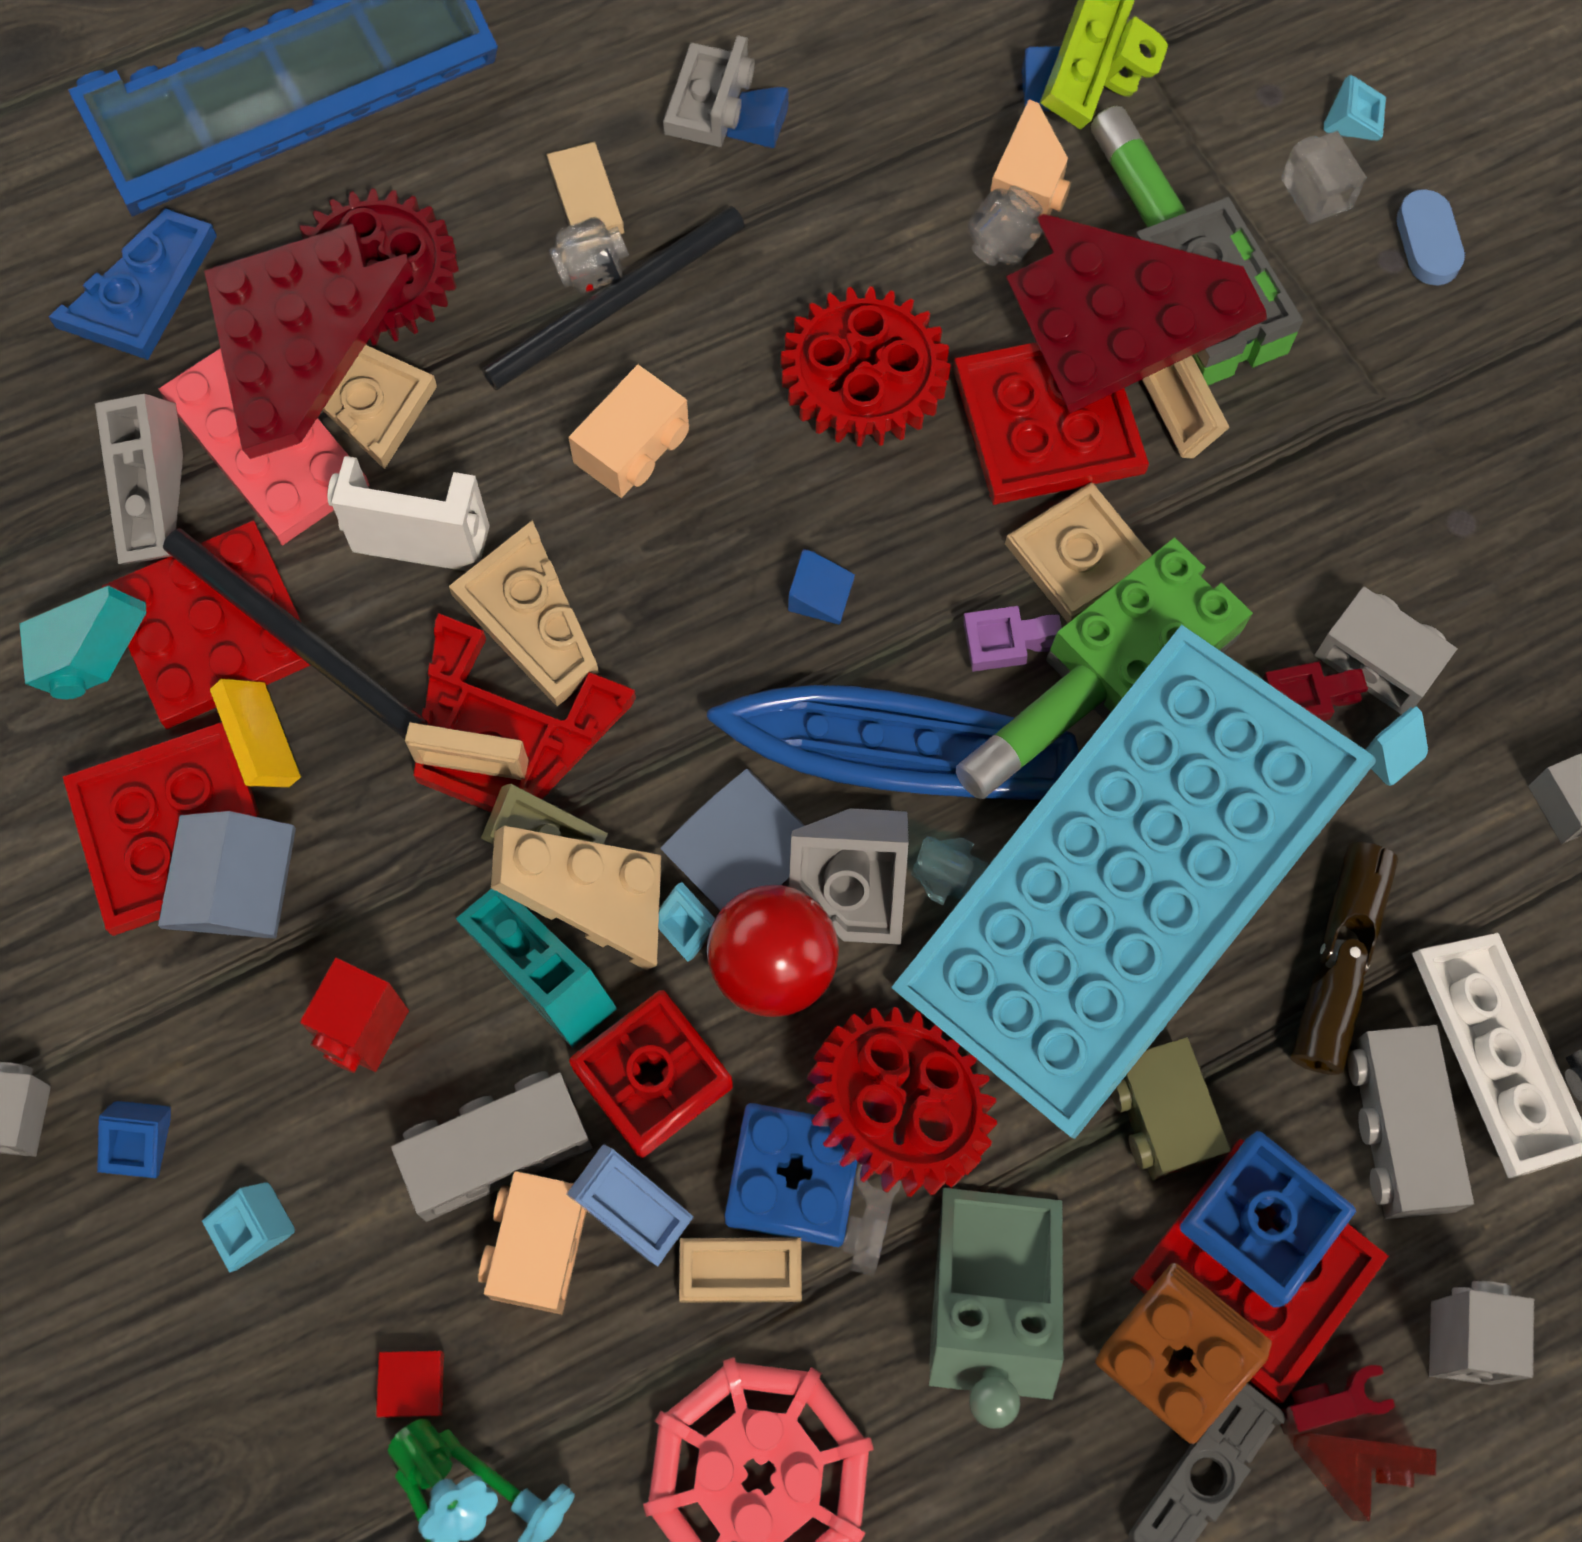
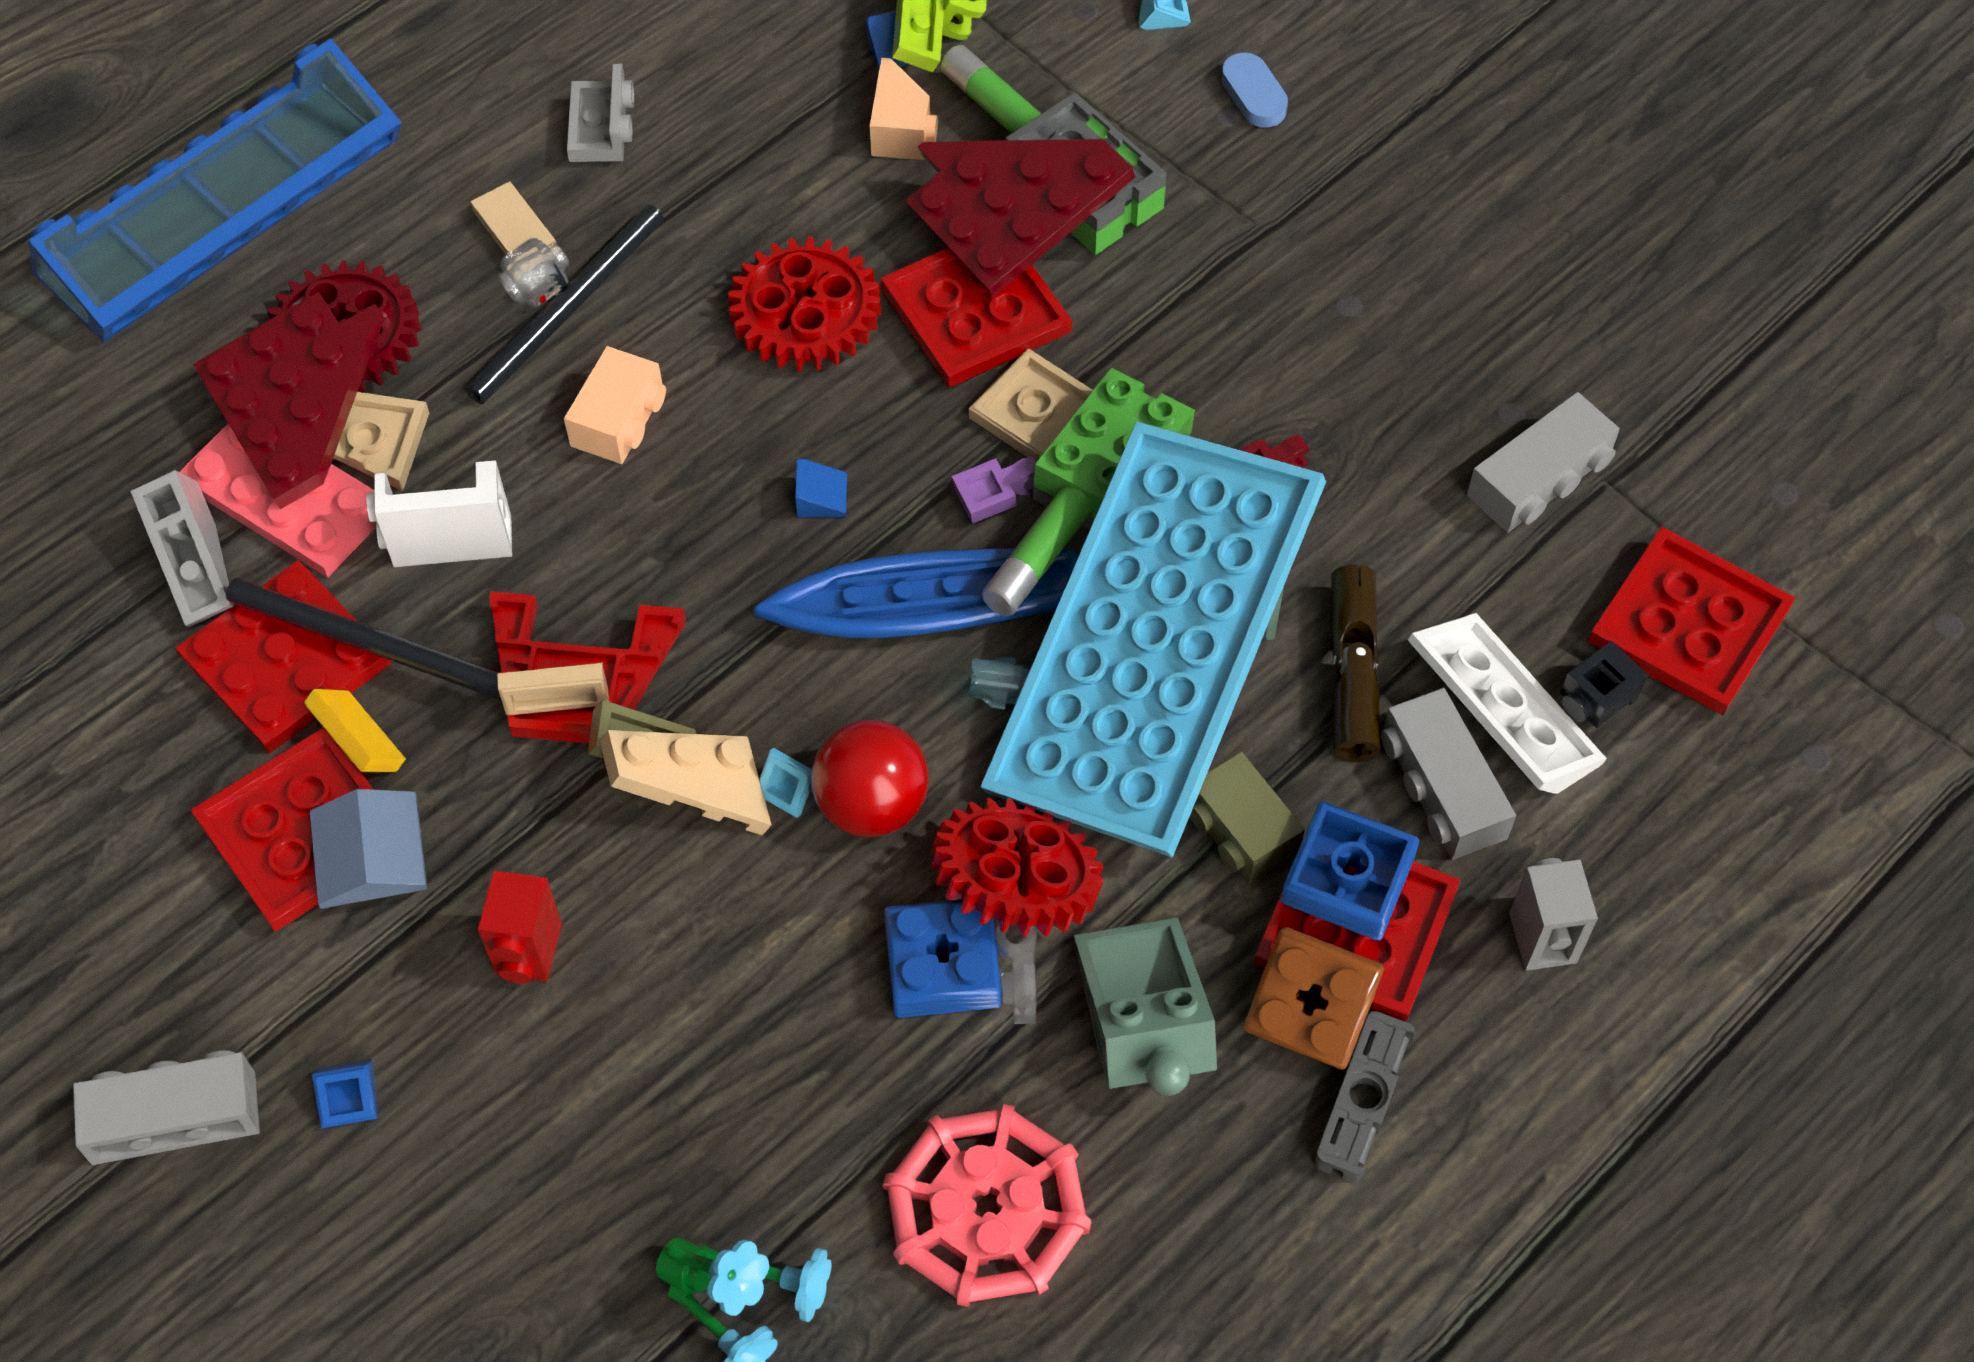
camera: 15 degrees left, 10 degrees down
teal slope [19,586,147,699] -> none
blue wing [49,209,217,360] -> none
medium azure slope [202,1183,295,1273] -> none
red tile [376,1351,444,1418] -> none
light grey brick [391,1072,592,1222] -> none
tan wing [449,521,599,706] -> none
teal slope [456,888,617,1048] -> none
light nougat brick [478,1171,587,1315] -> none
medium blue tile [566,1144,694,1267] -> none
red brick [569,990,733,1158] -> none
sand blue slope [660,769,805,911] -> none
tan tile [679,1238,802,1303] -> none
blue slope [727,87,788,148] -> none
light grey slope [789,808,909,944] -> none
clear head [968,186,1043,266] -> none
tan tile [1142,356,1230,458] -> none
dark red plate [1280,1365,1395,1434] -> none
clear brick [1281,131,1367,224] -> none
clear red slope [1294,1433,1436,1522] -> none
light grey brick [1314,586,1458,714] -> none
medium azure slope [1365,706,1428,786] -> none

